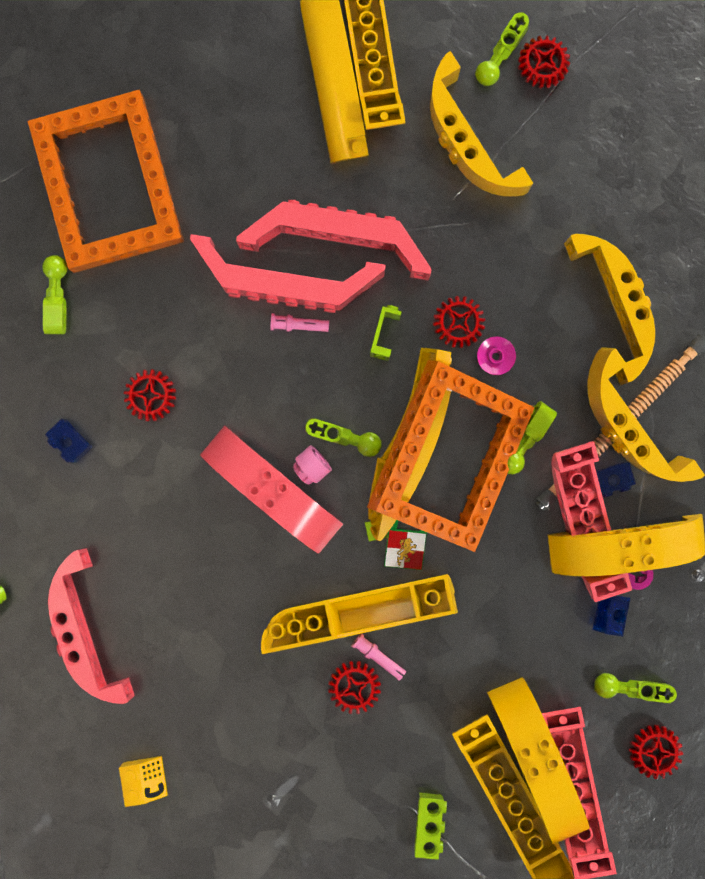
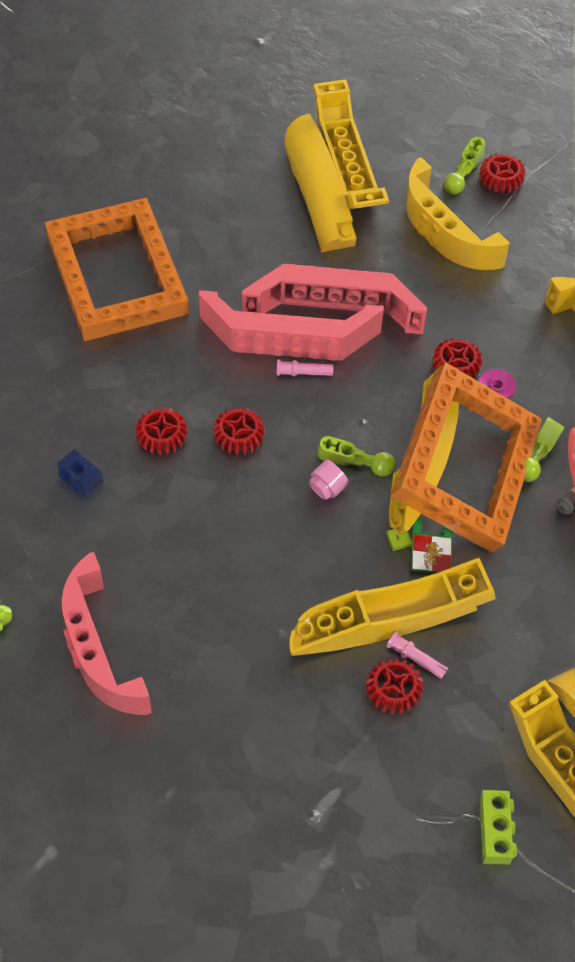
camera: 10 degrees left, 30 degrees down
lime beam [42,255,68,334] -> none
yellow slope [119,756,168,807] -> none
coral slope [200,426,343,554] -> none
lime panel [370,305,402,361] -> none
none -> red gear [213,407,265,455]

